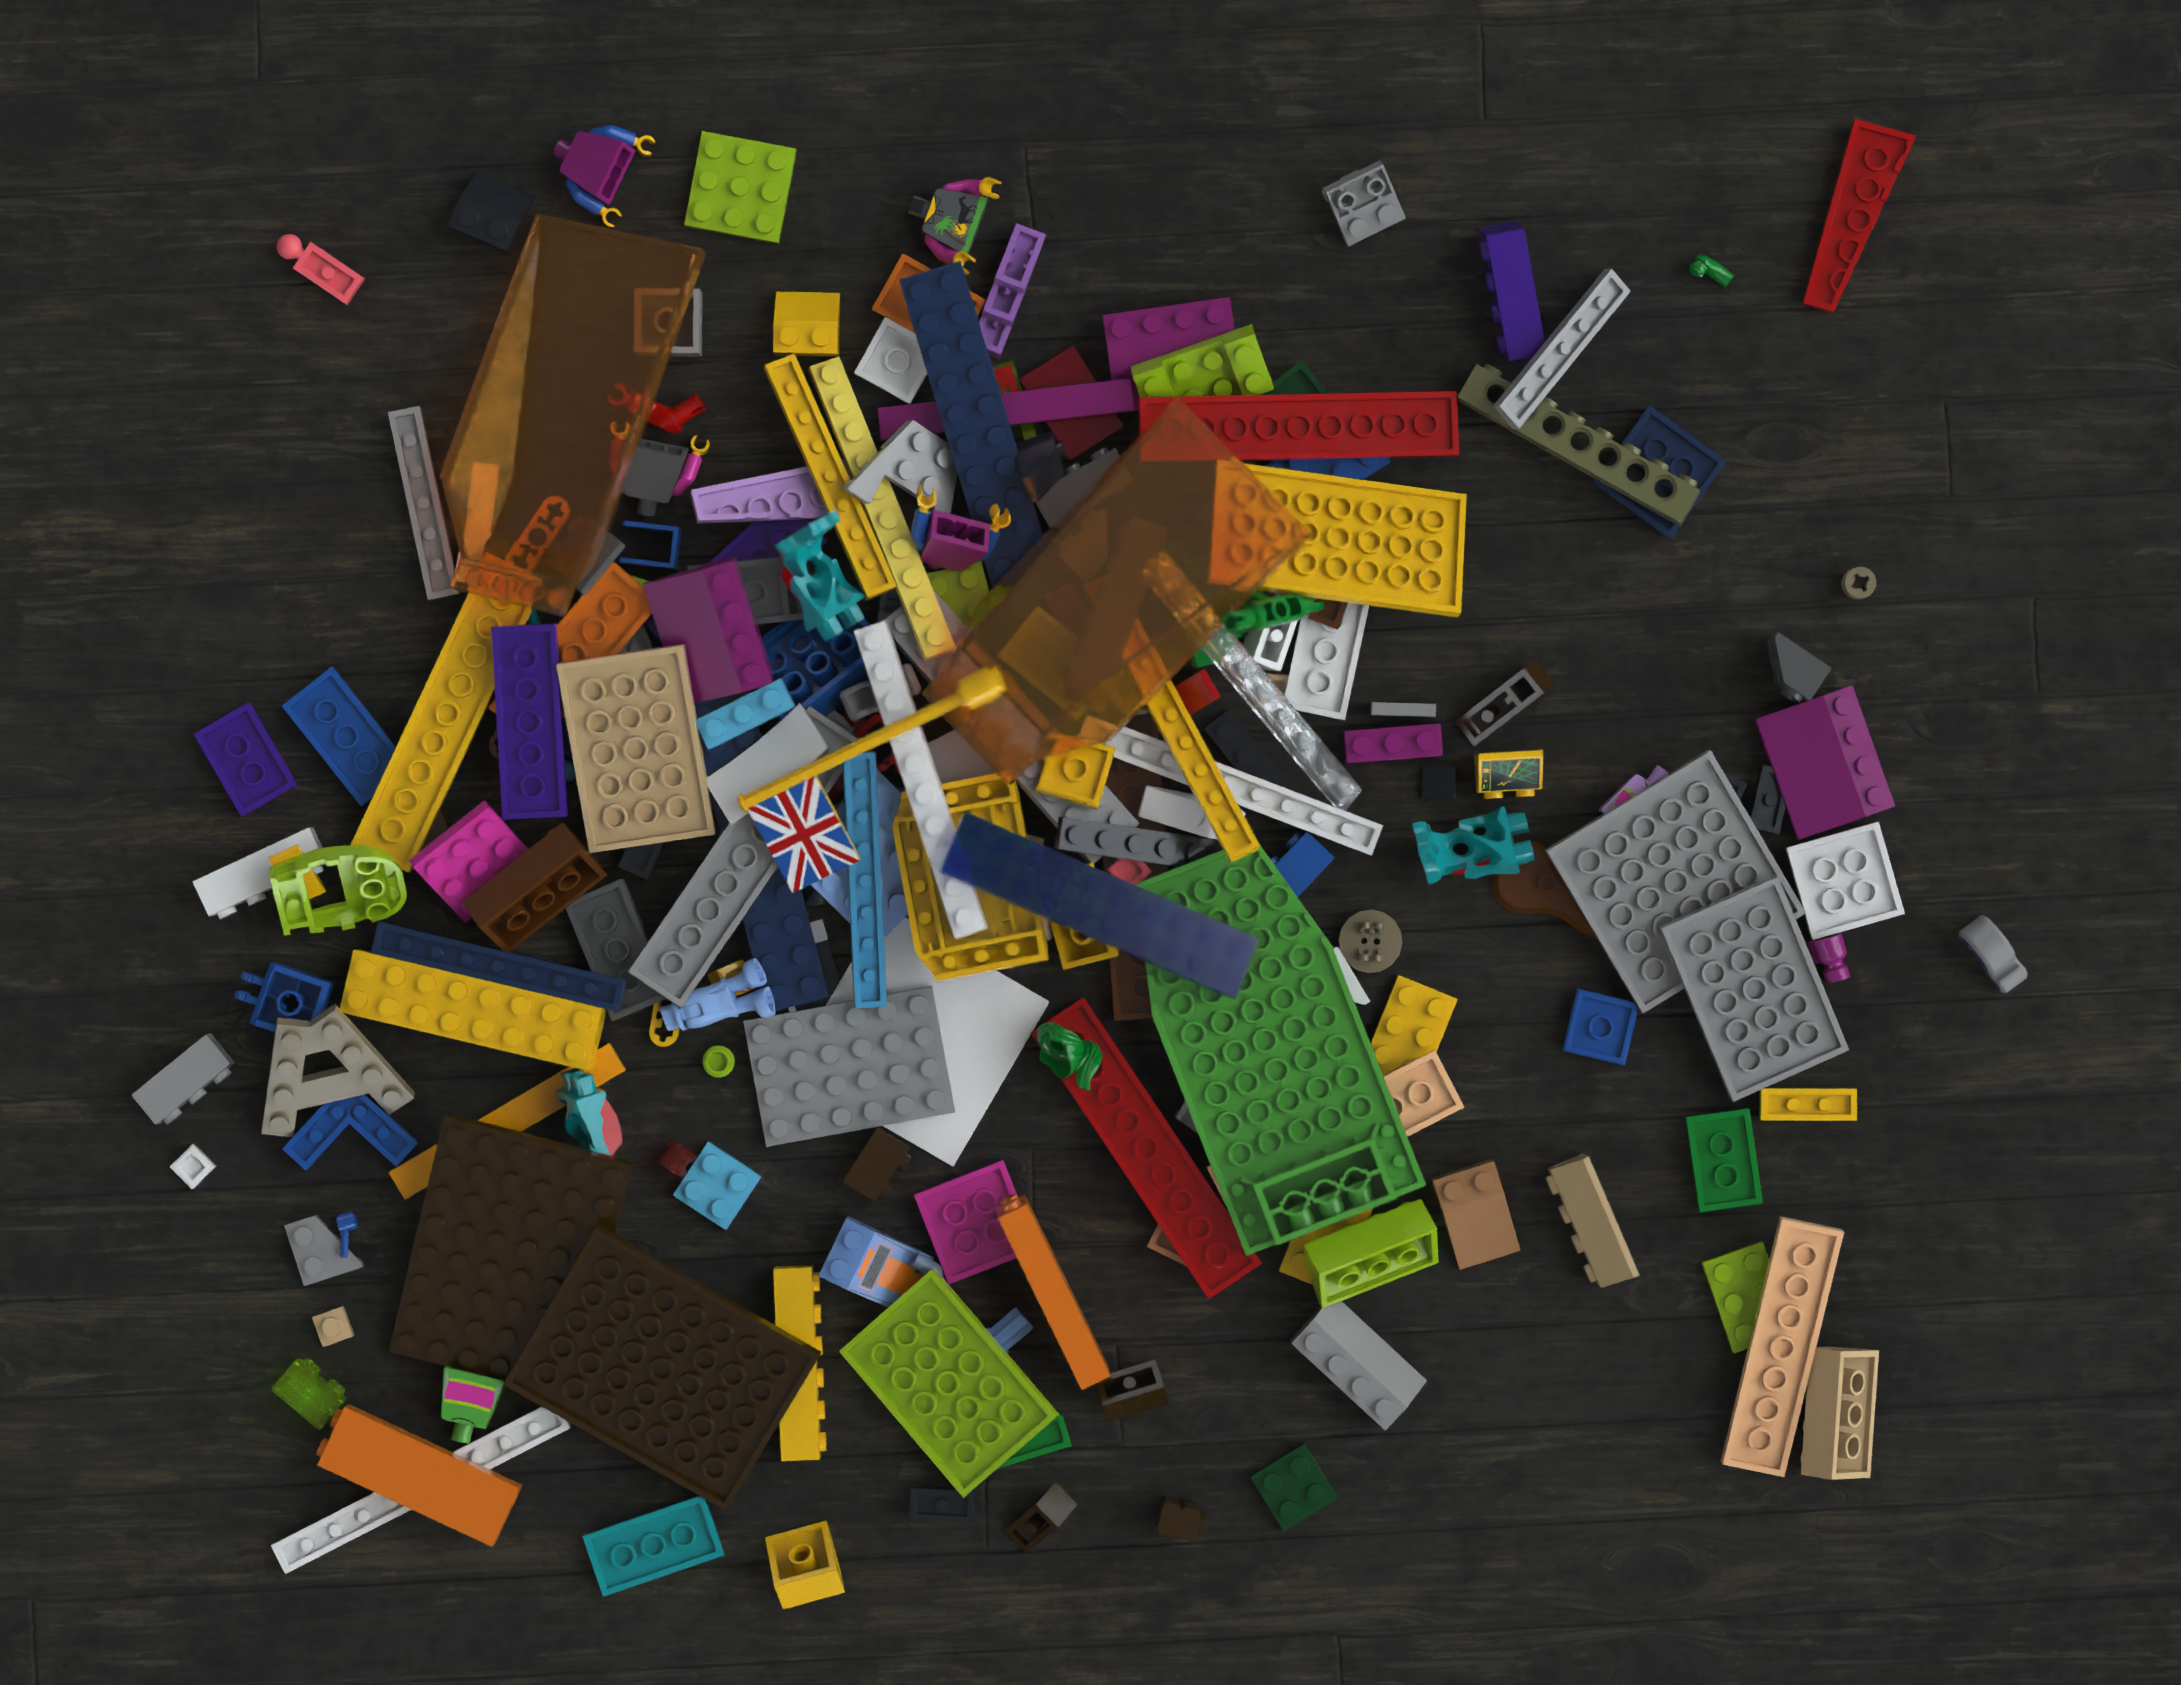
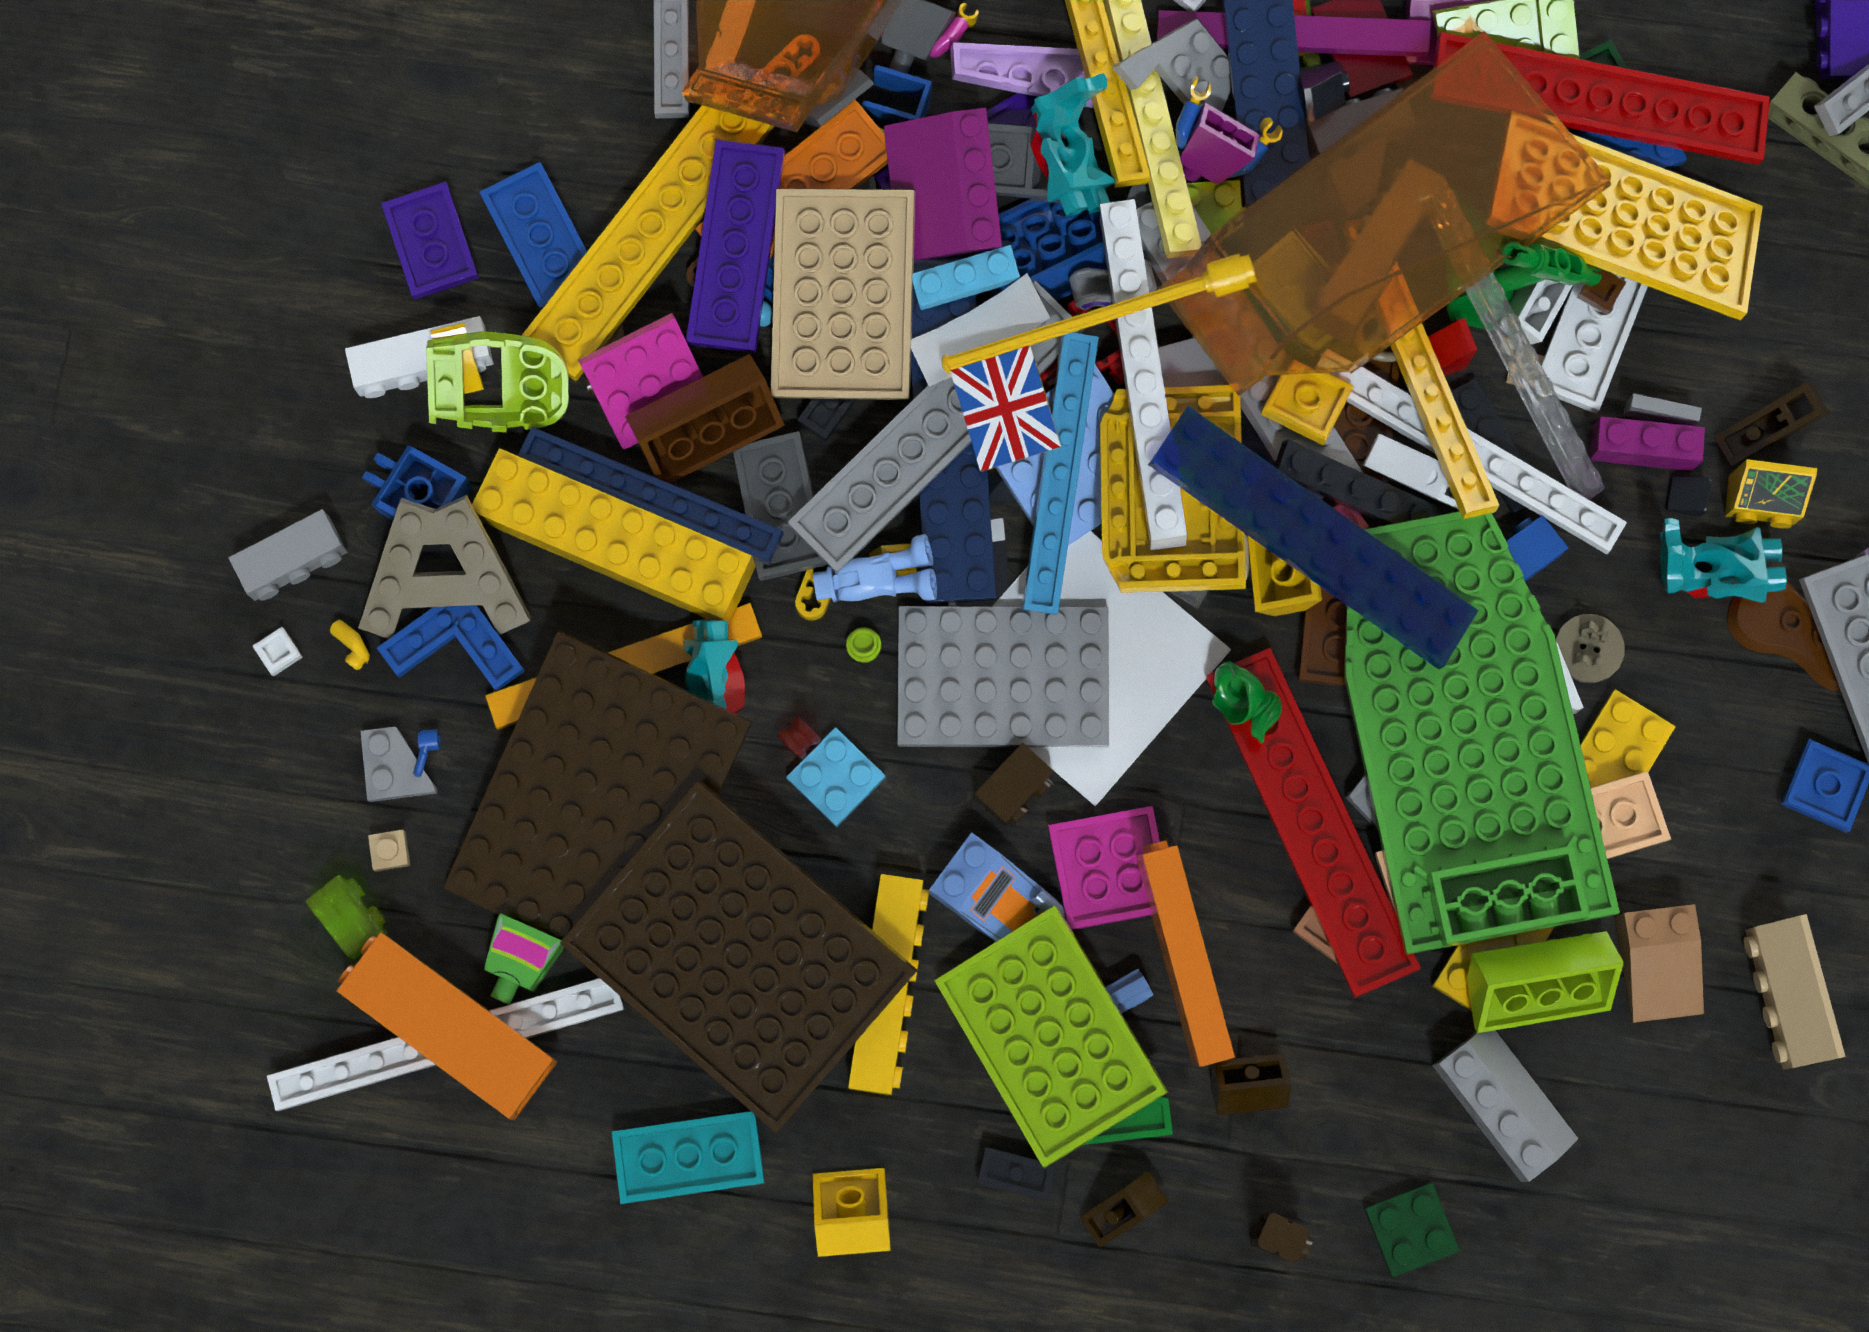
camera: 10 degrees right, 10 degrees down
none -> yellow arm [330,620,370,670]

